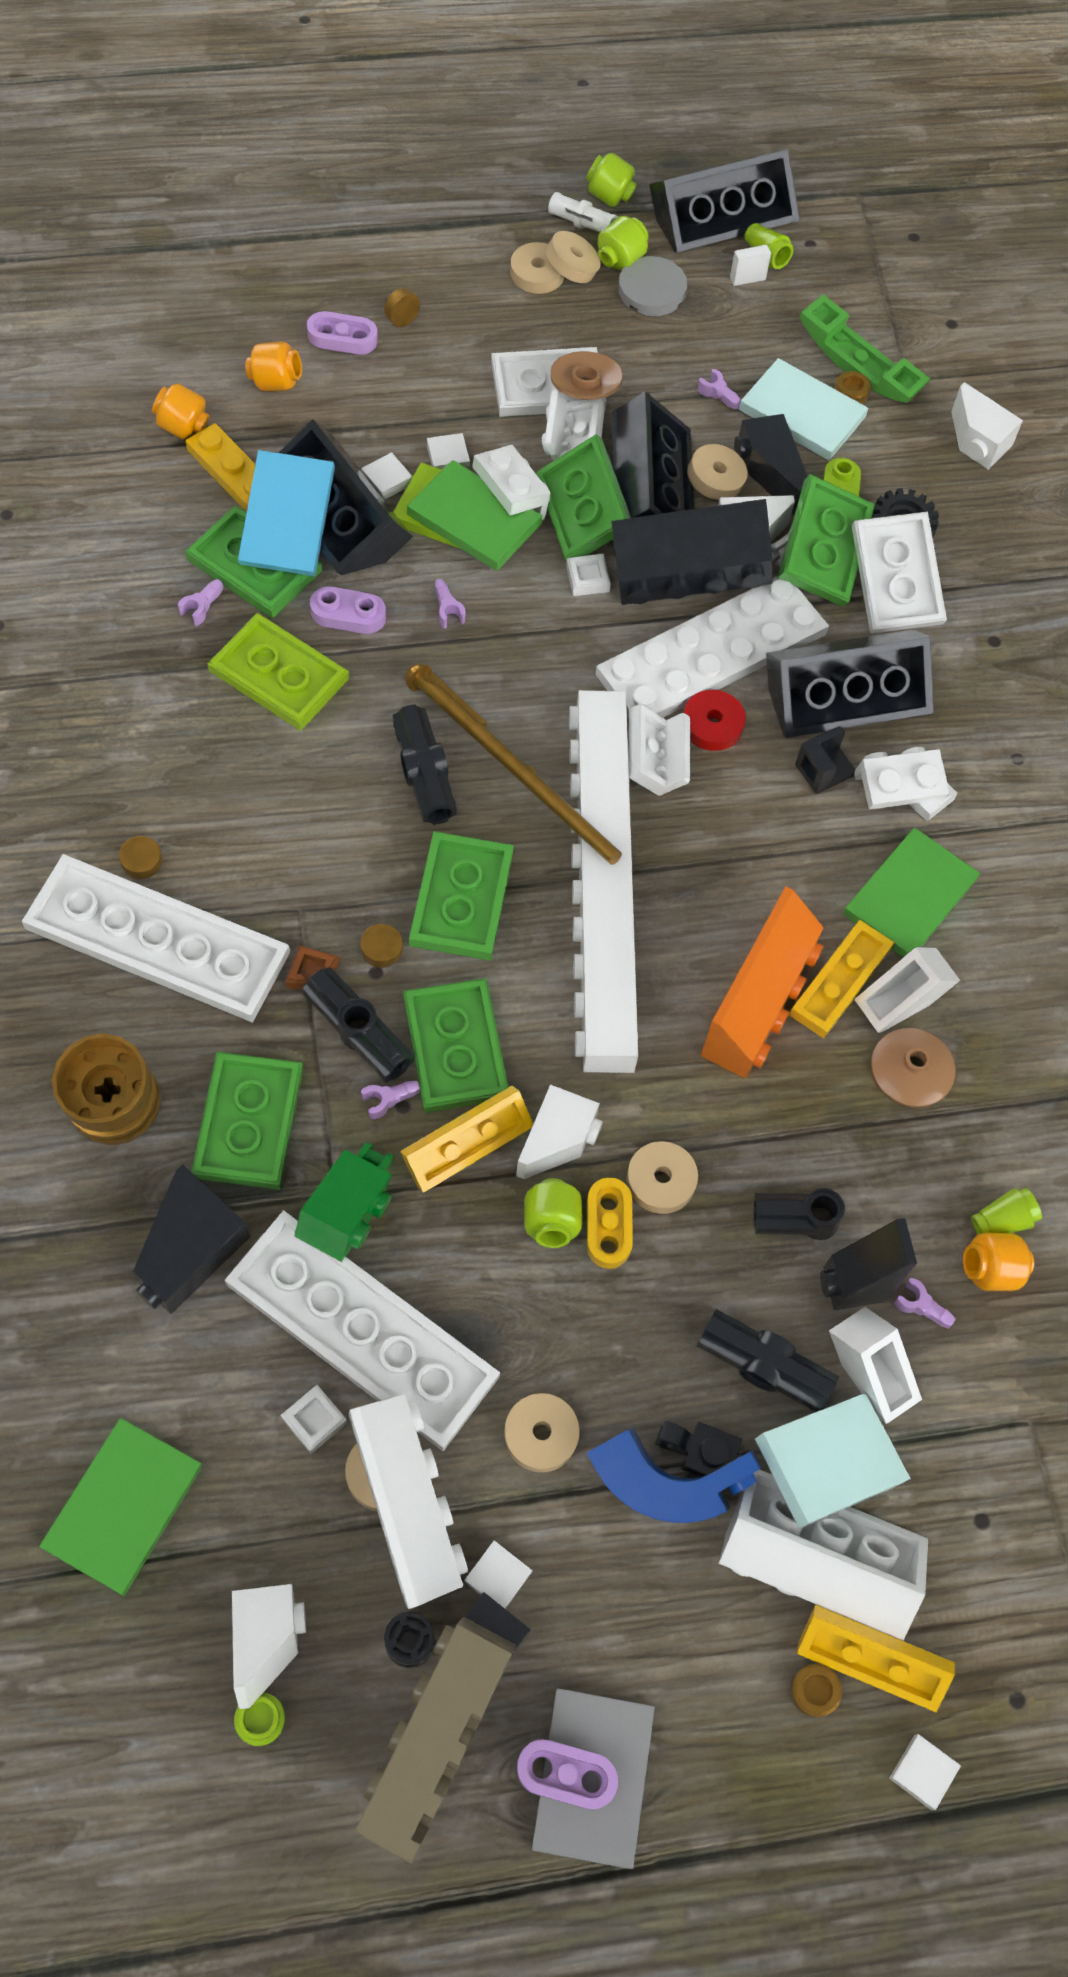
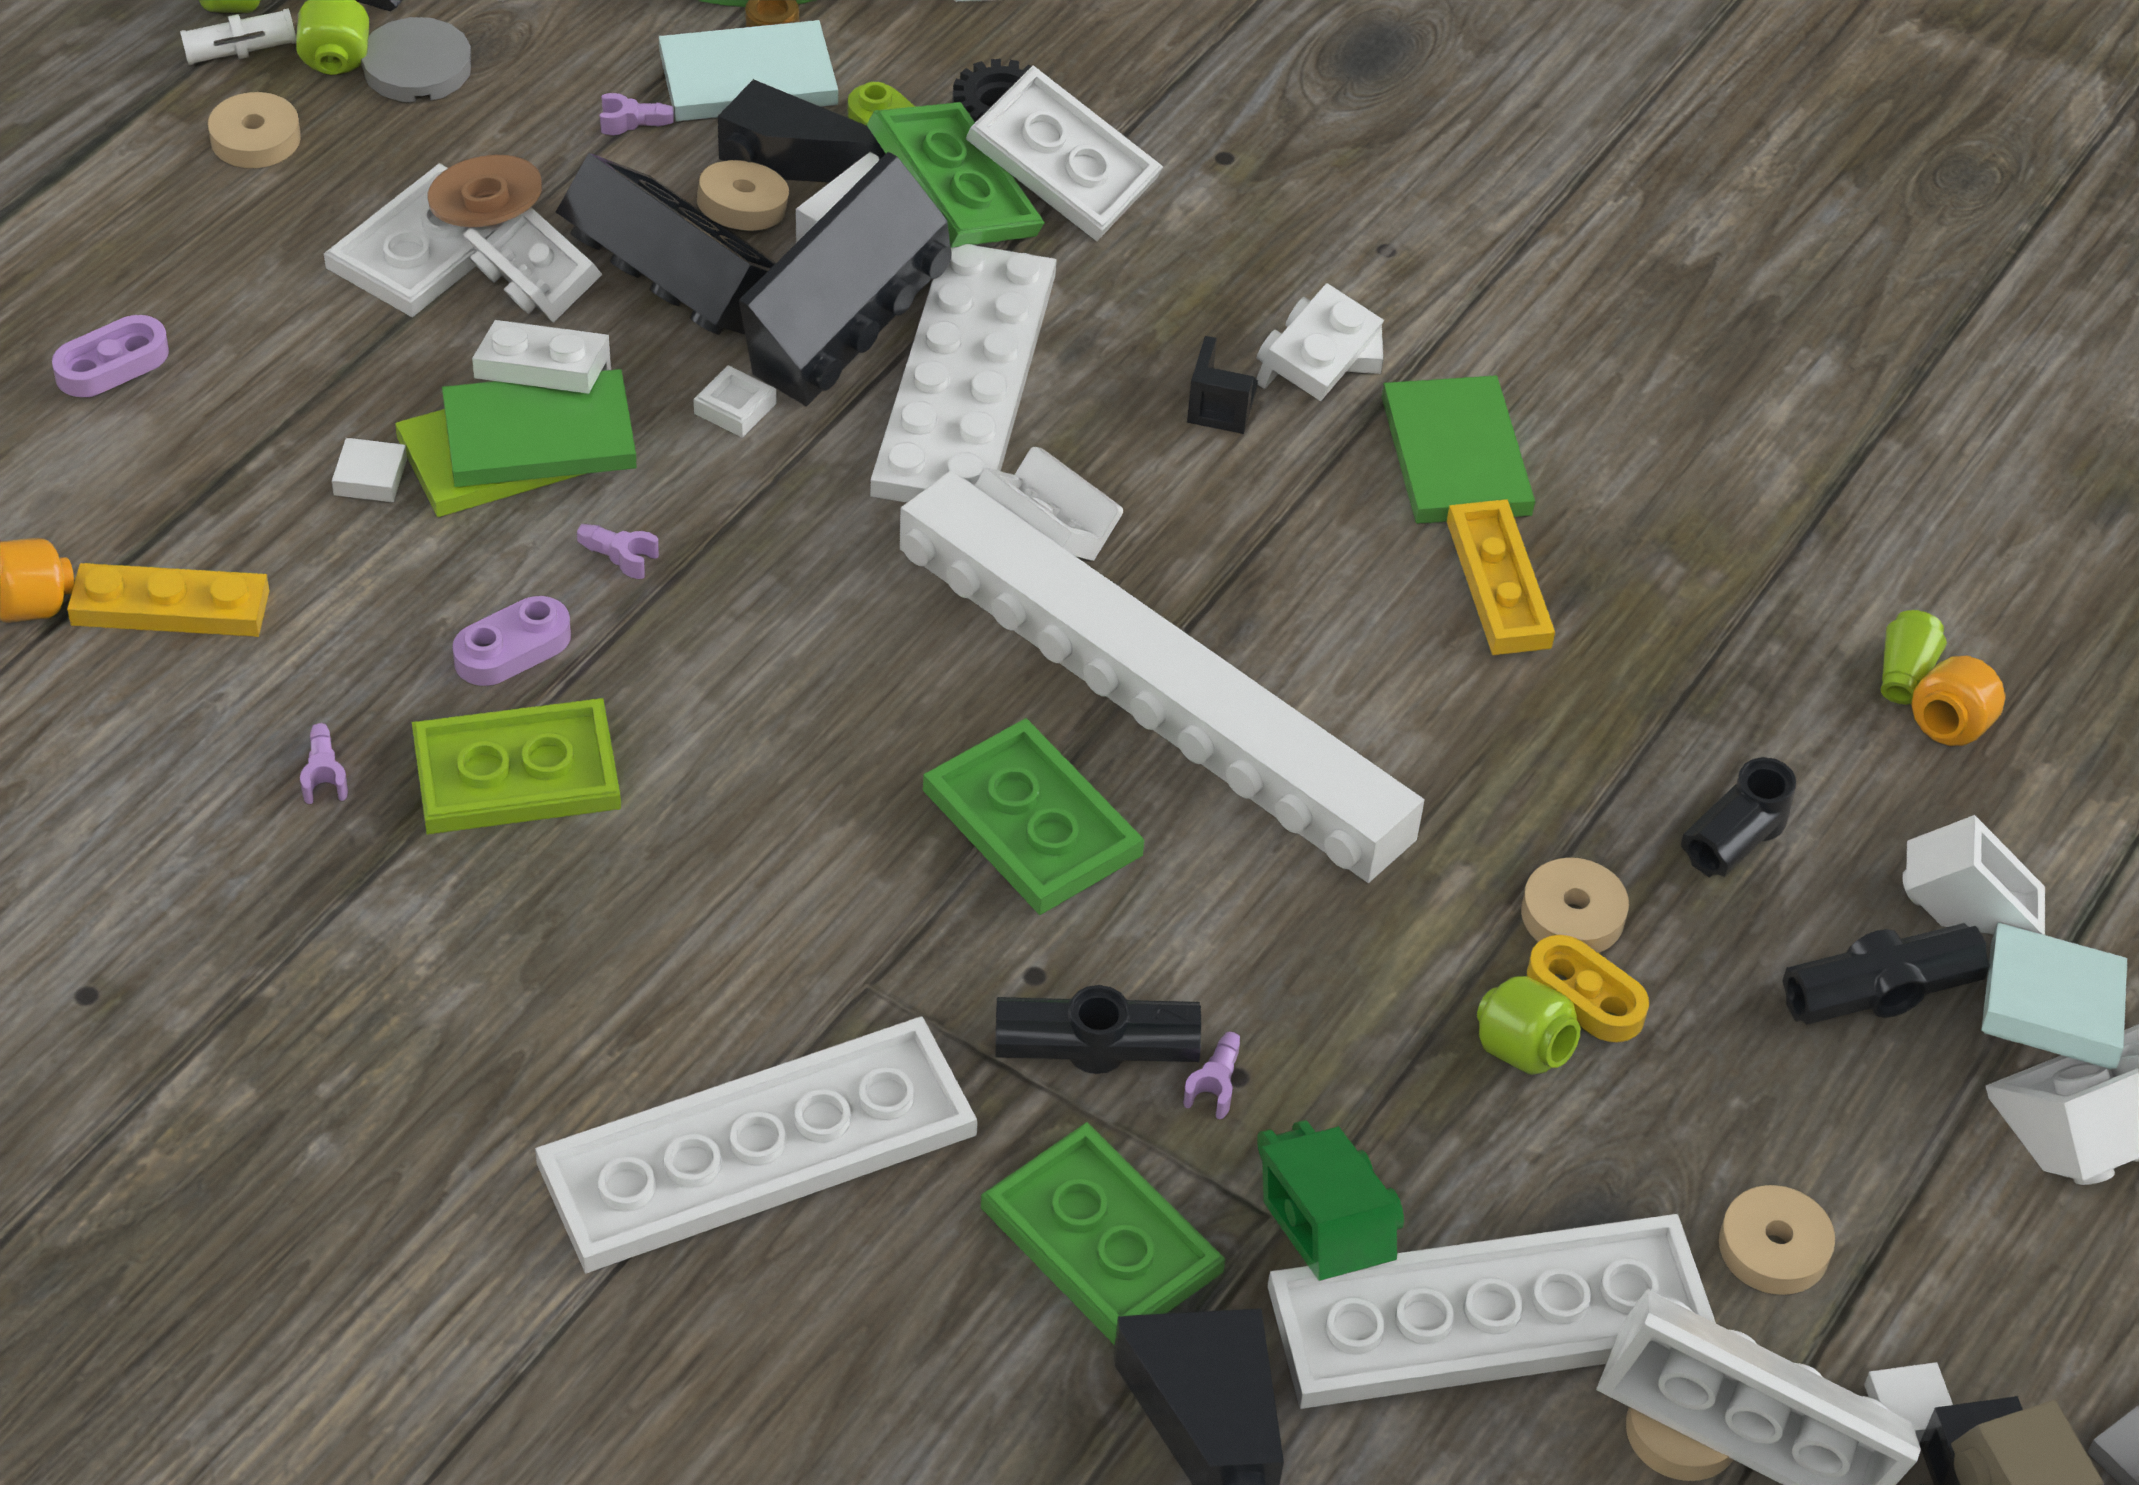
camera: 45 degrees left, 15 degrees down
pearl gold wheel [52,1033,161,1146] -> none
pearl gold tile [119,836,162,879] -> none
bright green tile [185,505,322,619] -> none
medium azure tile [238,450,335,576] -> none
light orange head [245,341,302,392] -> none
black slope [278,419,413,576] -> none
white tile [280,1385,347,1454] -> none
dark orange tile [285,945,340,989] -> none
pearl gold tile [360,924,403,968] -> none
pearl gold tile [384,288,420,327] -> none
black piece [392,704,457,825] -> none
yellow plate [400,1086,534,1193] -> none
bright green tile [403,978,508,1113] -> none
pearl gold bar [405,663,622,865] -> none
white tile [427,433,470,470] -> none
white slope [516,1085,603,1179] -> none
bright green tile [535,434,631,561] -> none
tan piece [546,231,601,283] -> none
blue arch [587,1428,762,1523] -> none
black plate [655,1421,743,1477] -> none
red piece [683,690,746,751] -> none
orange slope [700,886,824,1079] -> none
black slope [766,630,934,738] -> none
black slope [820,1218,917,1310] -> none
white slope [854,947,960,1033] -> none
medium nougat dish [870,1028,956,1108] -> none
lavender piece [894,1278,956,1329] -> none

